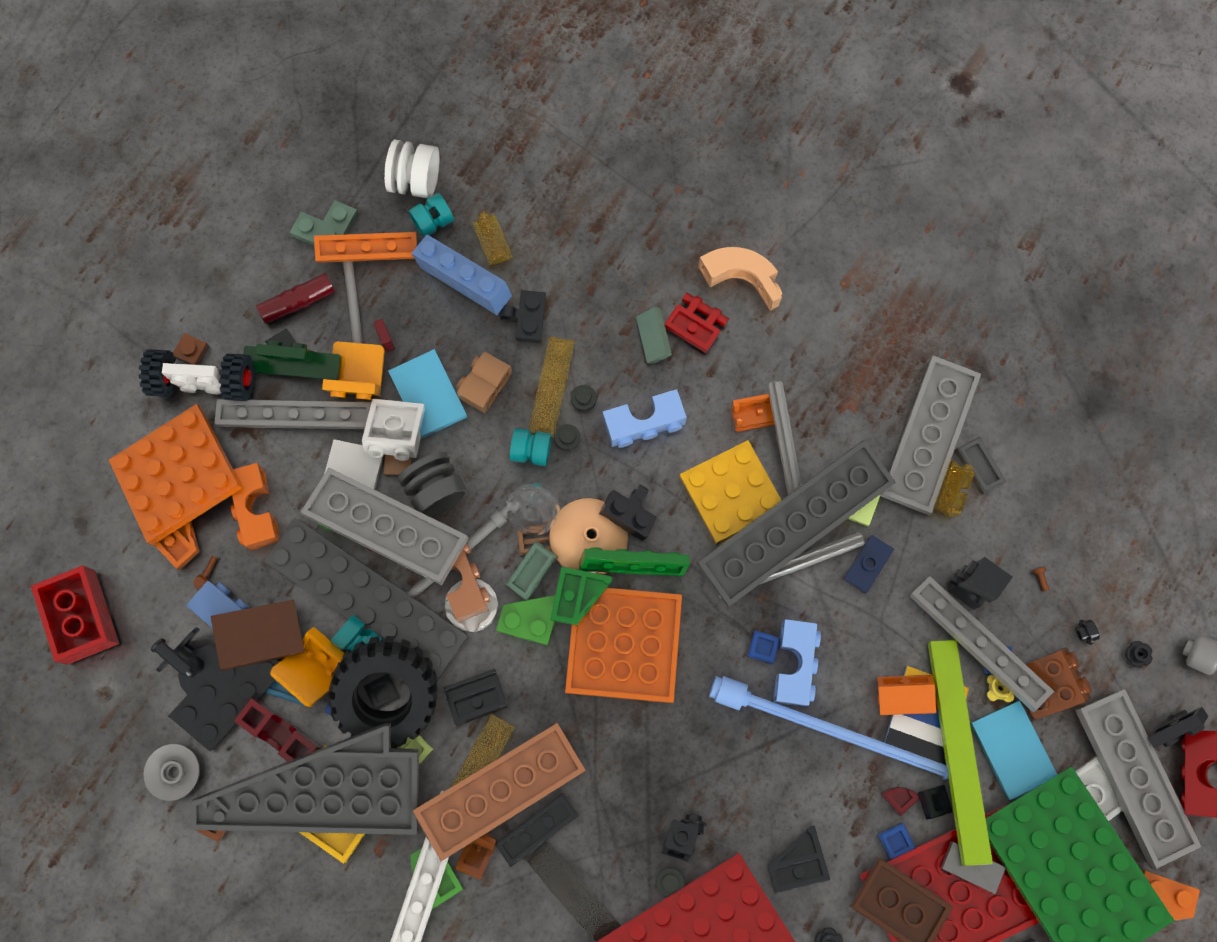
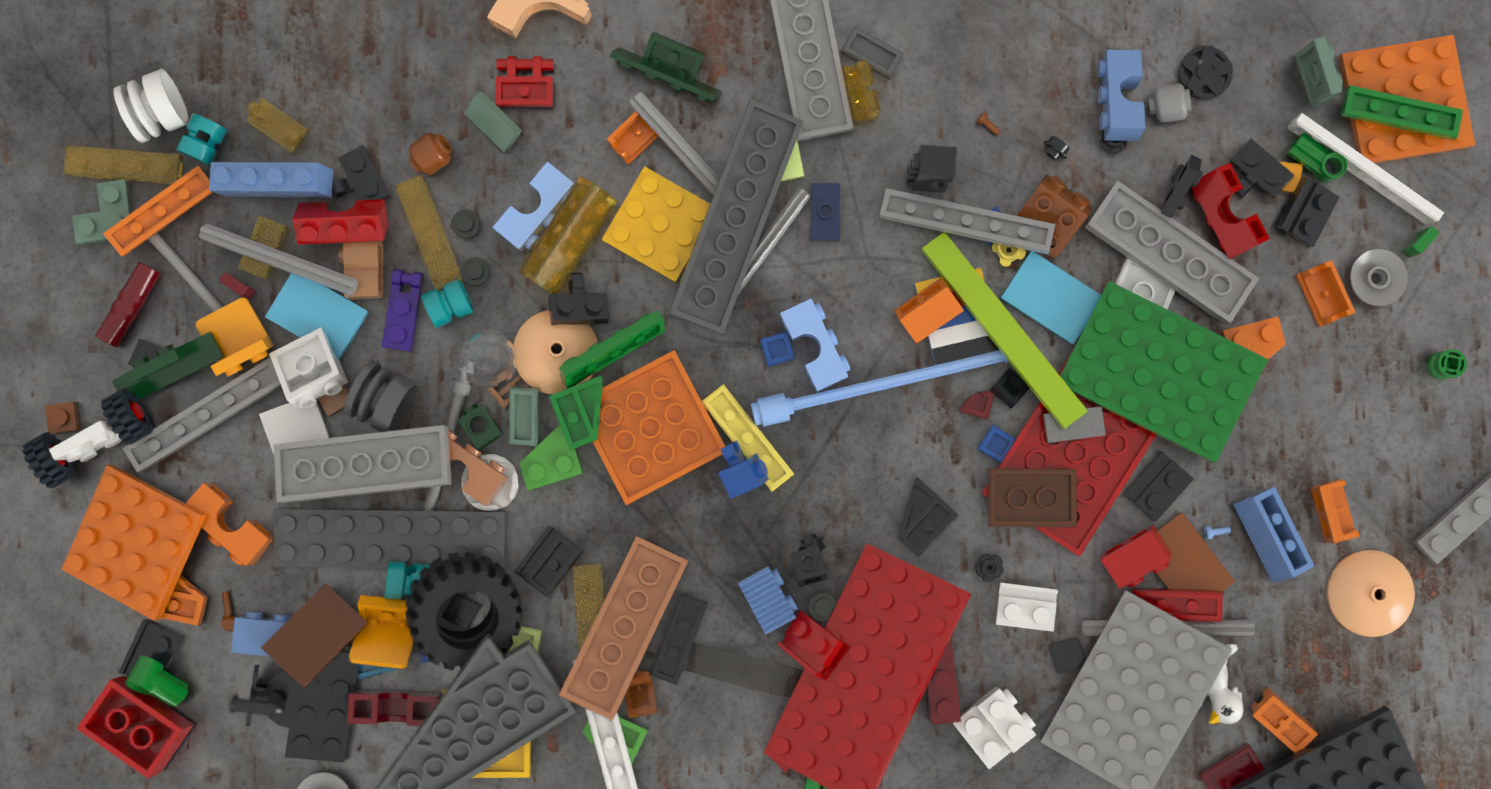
camera: 30 degrees left, 10 degrees up
none -> clear yellow plate [63,145,183,184]
none -> black plate [118,619,184,676]
none -> green piece [125,656,188,707]
none -> light grey axle [199,224,359,295]
none -> clear yellow plate [238,216,288,280]
none -> red arch [292,199,389,245]
none -> dark purple plate [381,269,424,352]
none -> dark orange head [408,132,452,175]
none -> dark green brick [458,404,505,450]
none -> clear yellow brick [518,176,618,294]
none -> dark green bracket [610,32,721,102]
none -> light yellow tile [702,384,794,492]
none -> blue brick [718,441,769,499]
none -> medium blue brick [738,566,798,635]
none -> red plate [777,610,844,679]
none -> medium blue arch [1097,50,1145,141]

